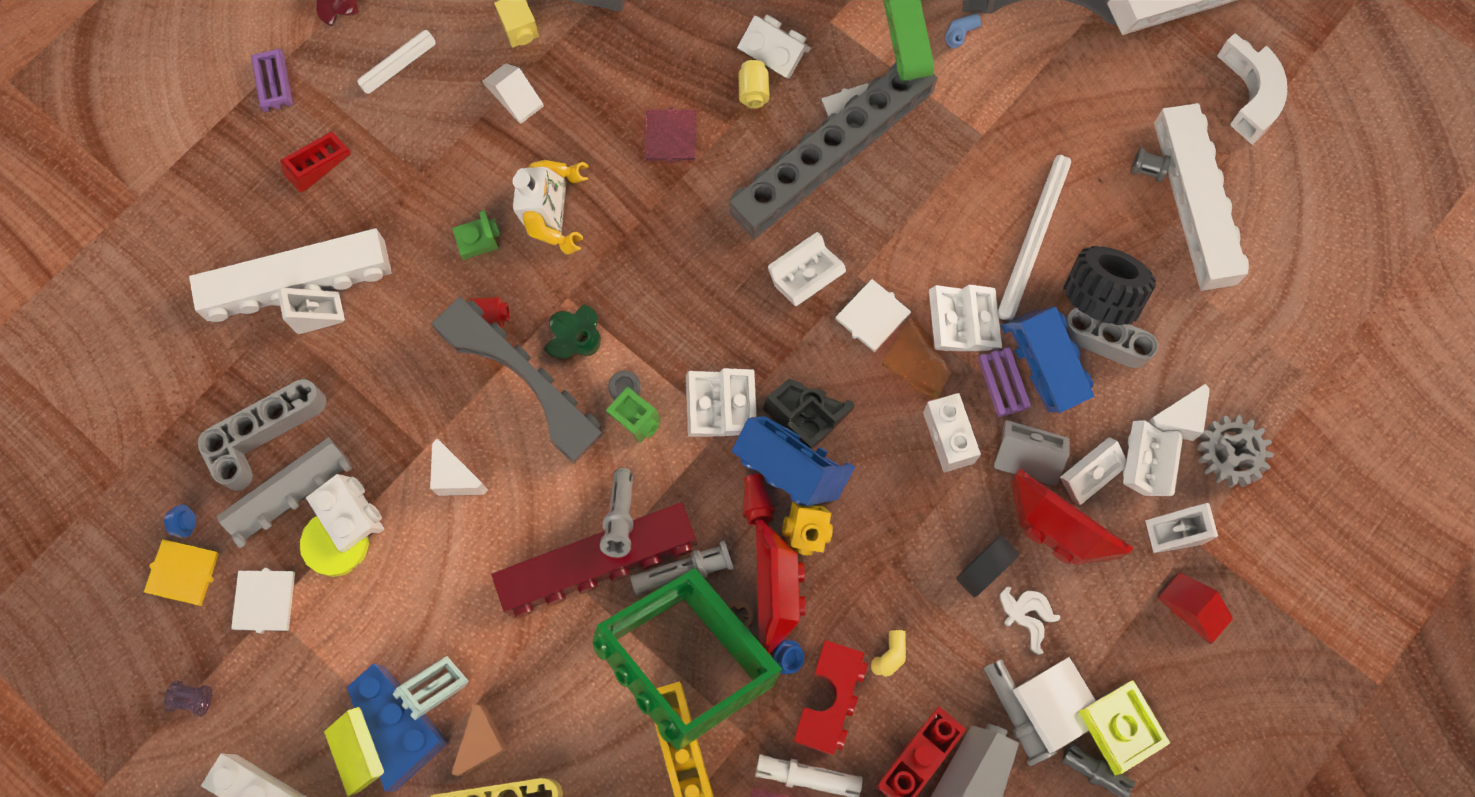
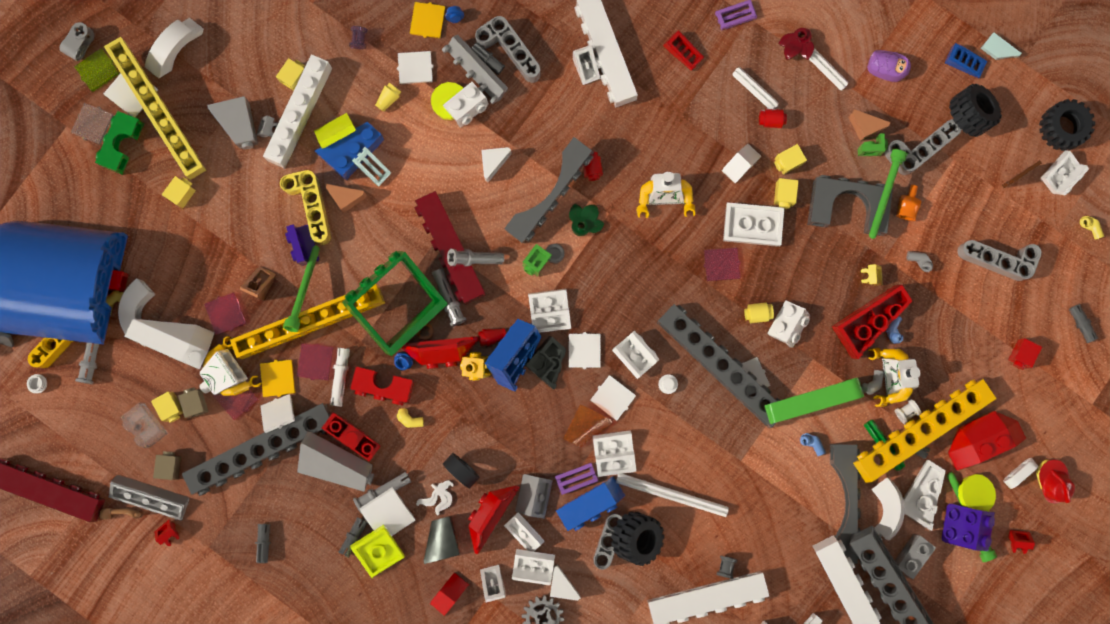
camera: 85 degrees right, 10 degrees up
bright green bracket [452,210,501,260] -> none
white brick [923,393,981,472] -> none
none -> light yellow cone [375,83,401,112]
none -> pearl dark grey slope [424,516,460,564]
none -> dark grey axle [471,43,505,75]
none -> white piece [569,332,600,369]
none -> white plate [658,375,678,394]
none -> white plate [723,203,784,247]
none -> red brick [759,108,787,129]
none -> light yellow brick [774,178,798,209]

